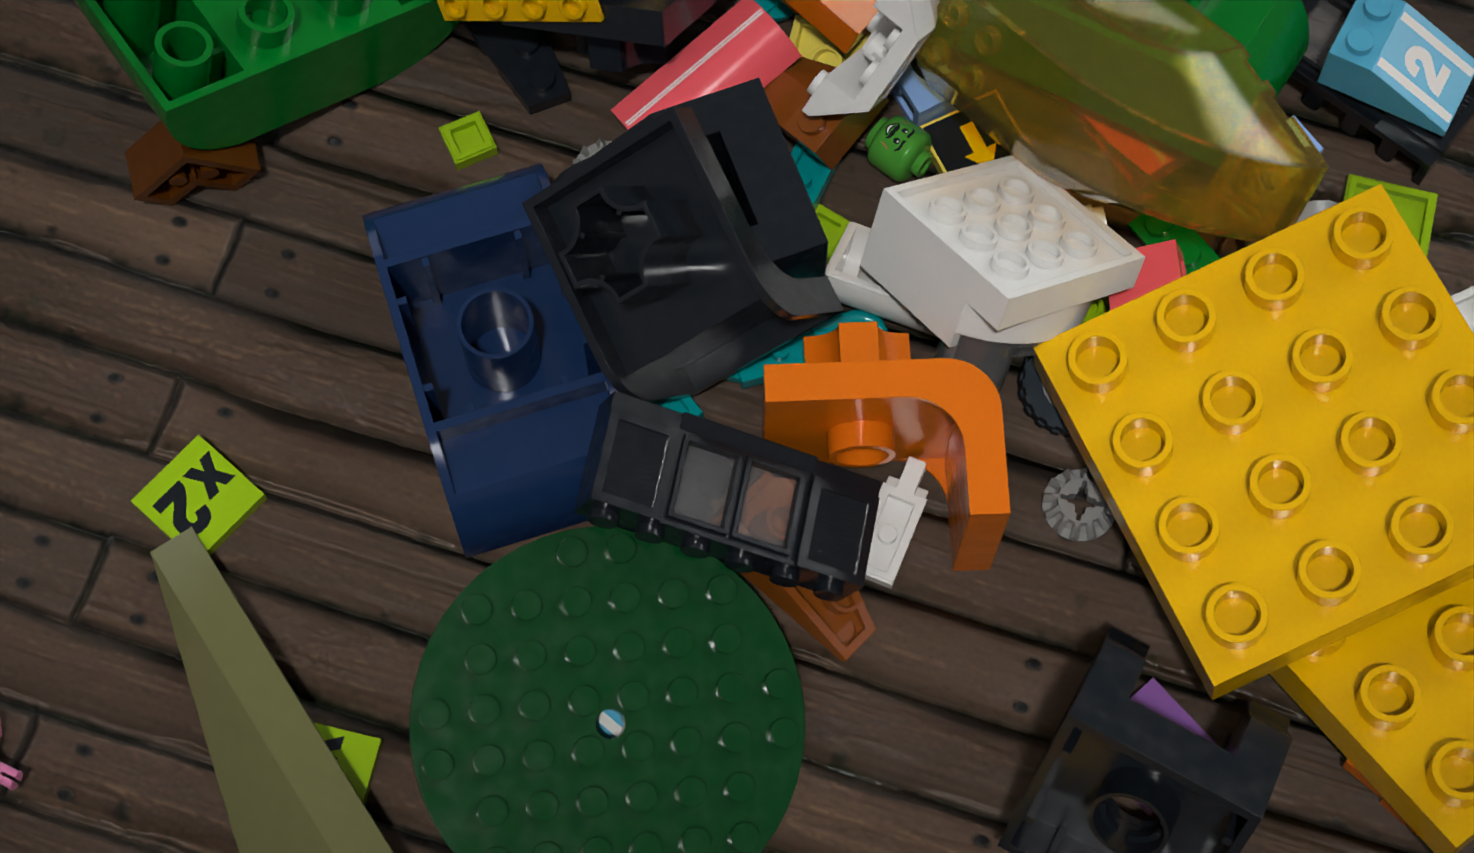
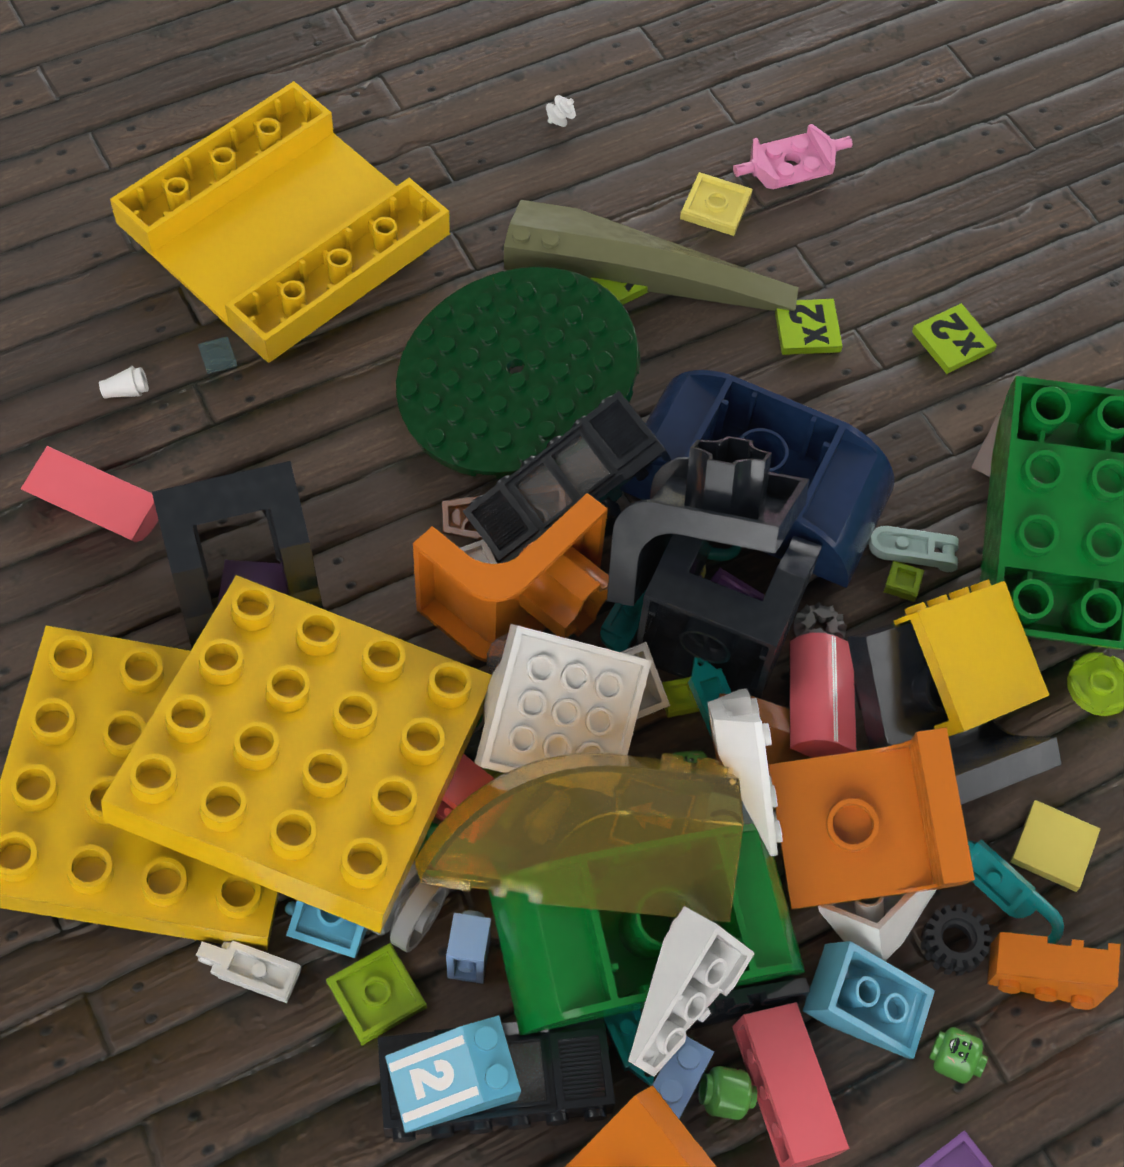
camera: 130 degrees right, 10 degrees down
none -> light yellow tile [680,172,753,236]
none -> light aqua plate [868,526,959,572]
none -> lime tile [912,303,997,374]

